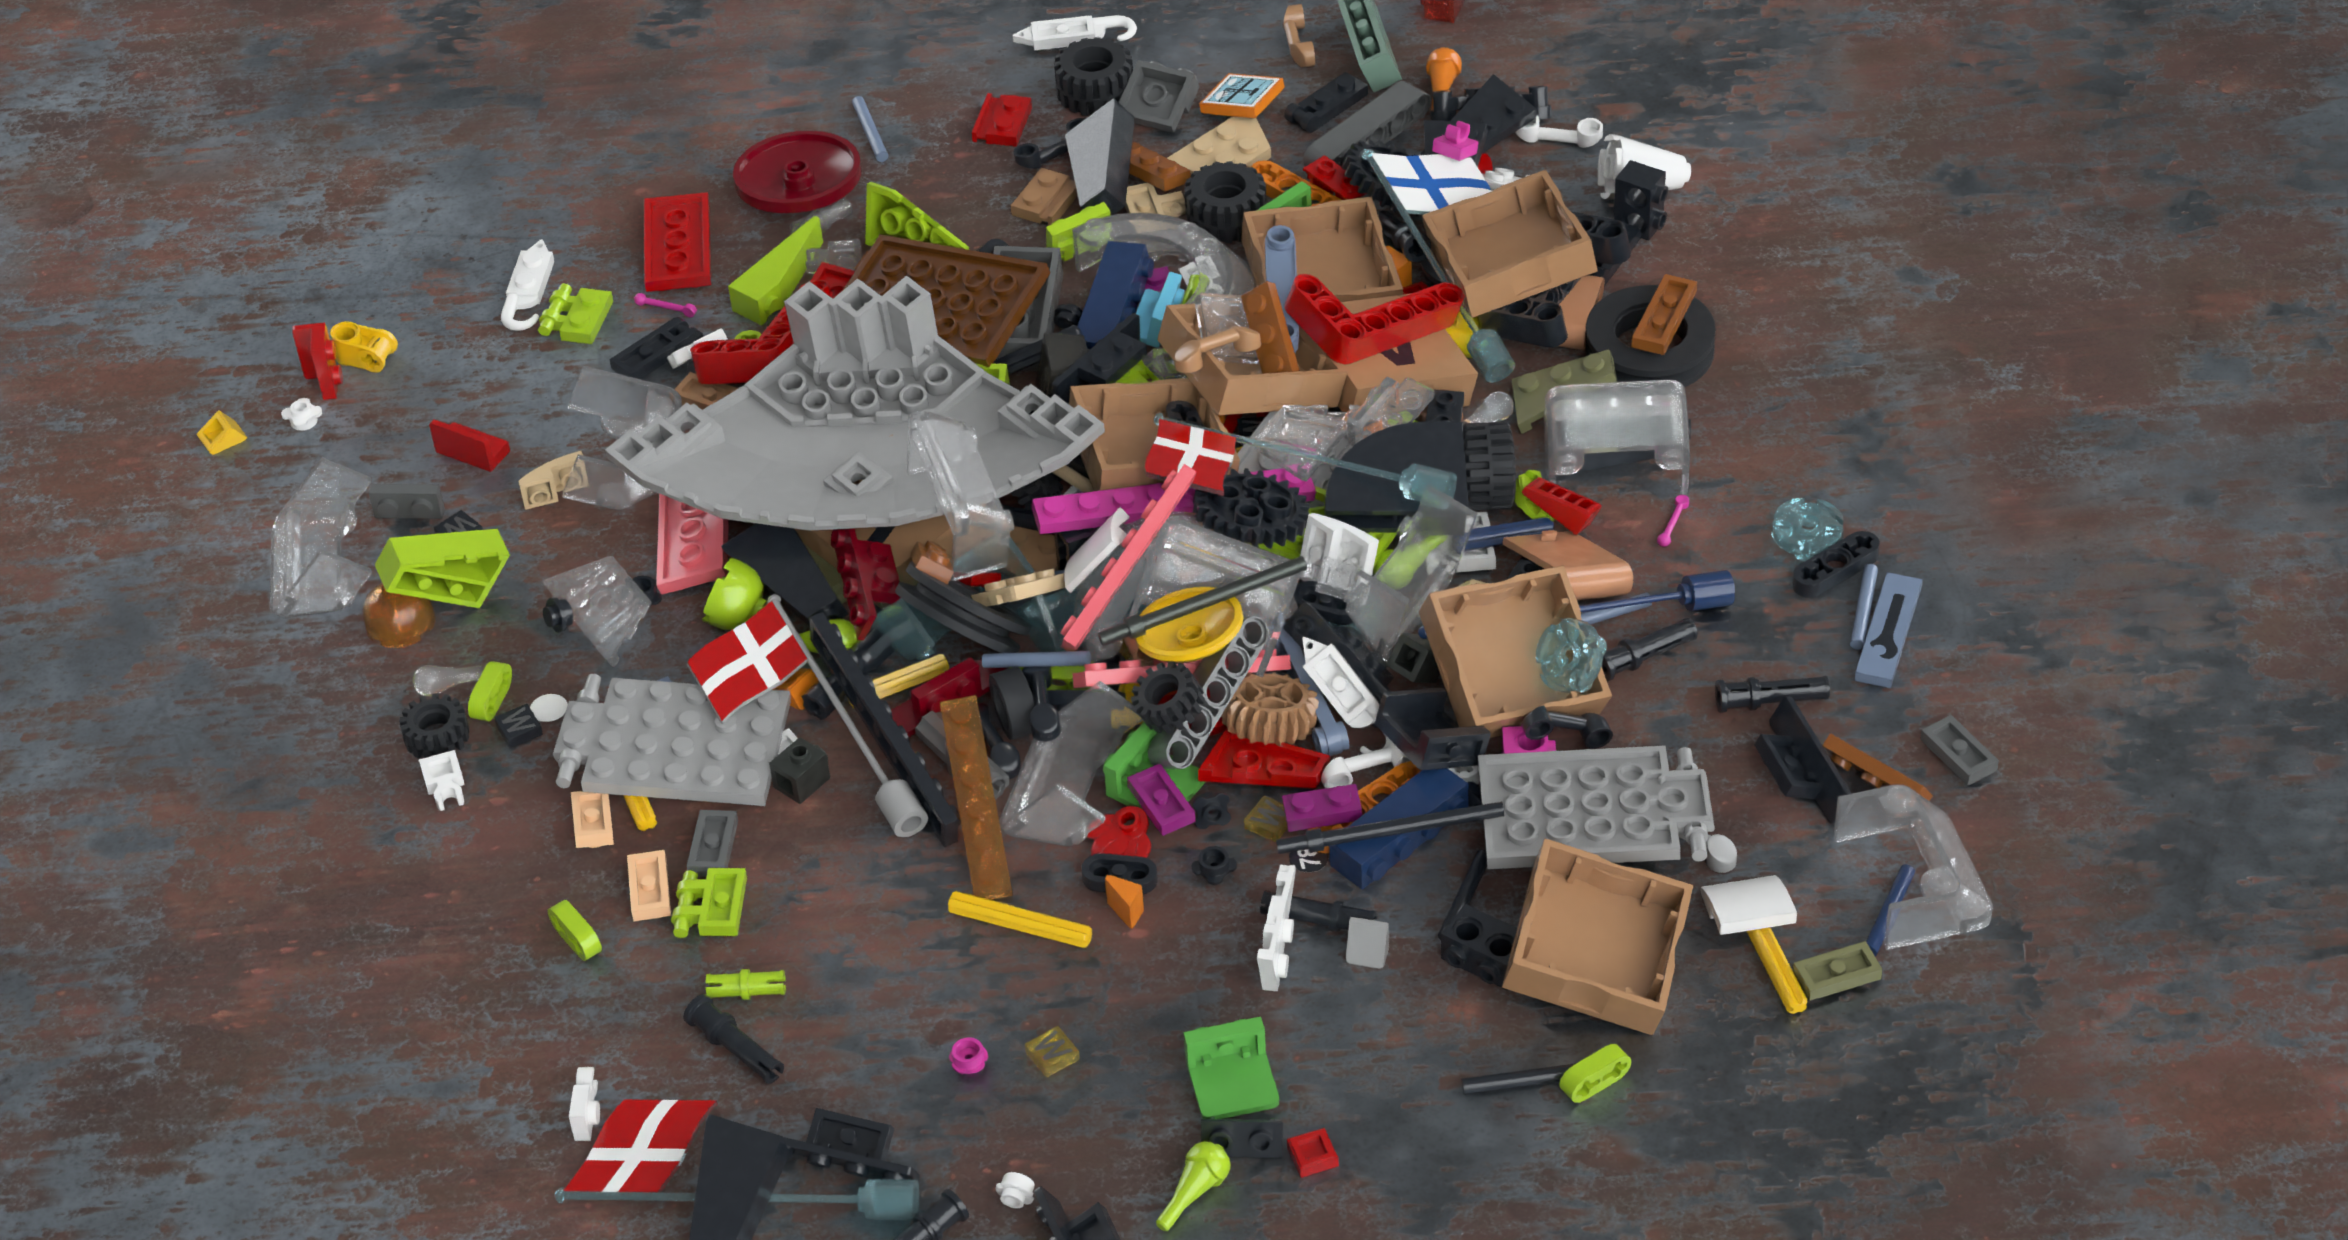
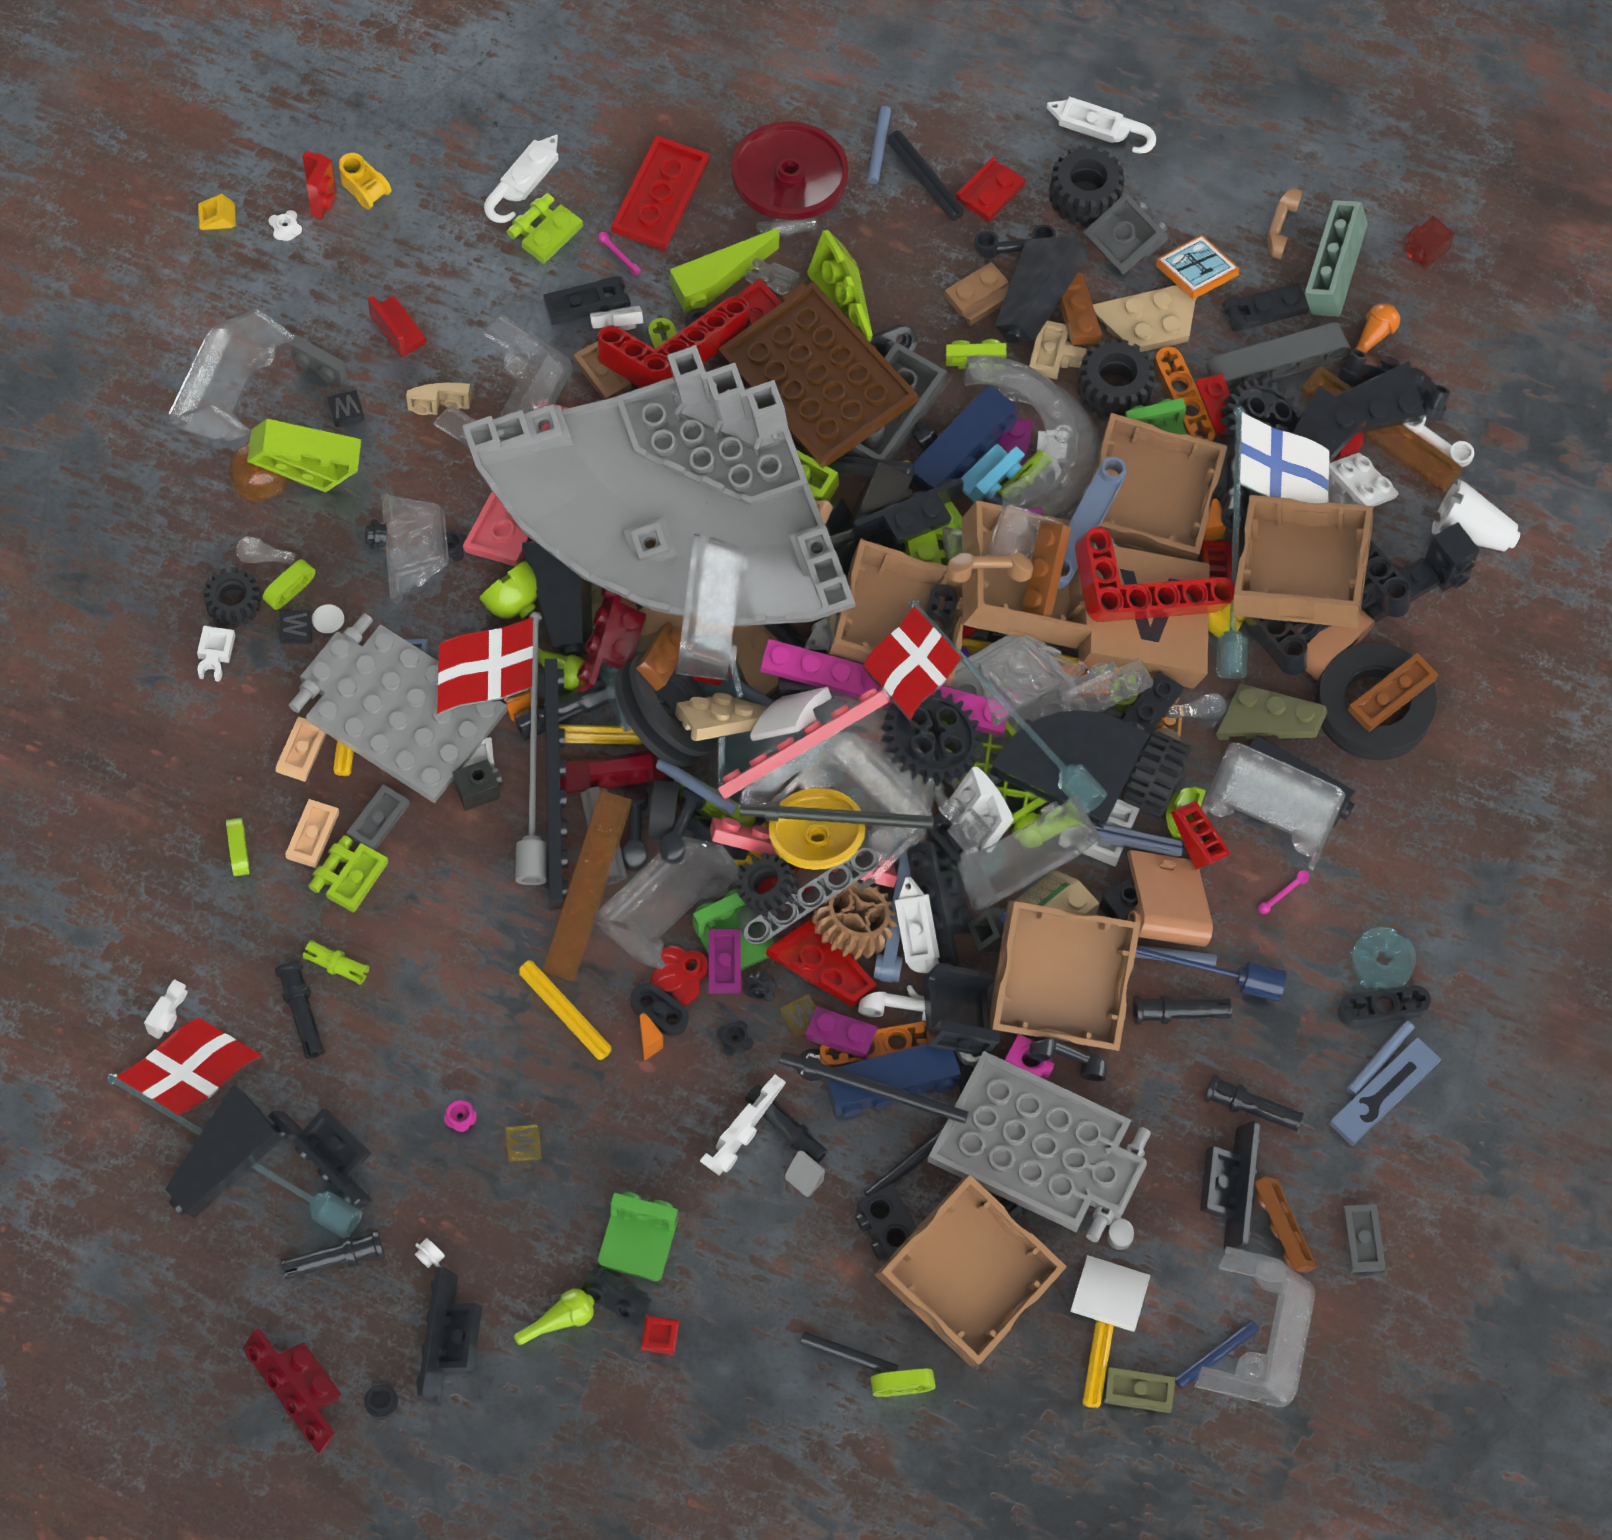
camera: 20 degrees right, 20 degrees up
dark pink tile [1432,121,1479,161] -> none
clear light blue plate [1536,618,1607,693] -> none
none -> black axle [888,130,964,221]
none -> clear orange plate [1301,366,1464,494]

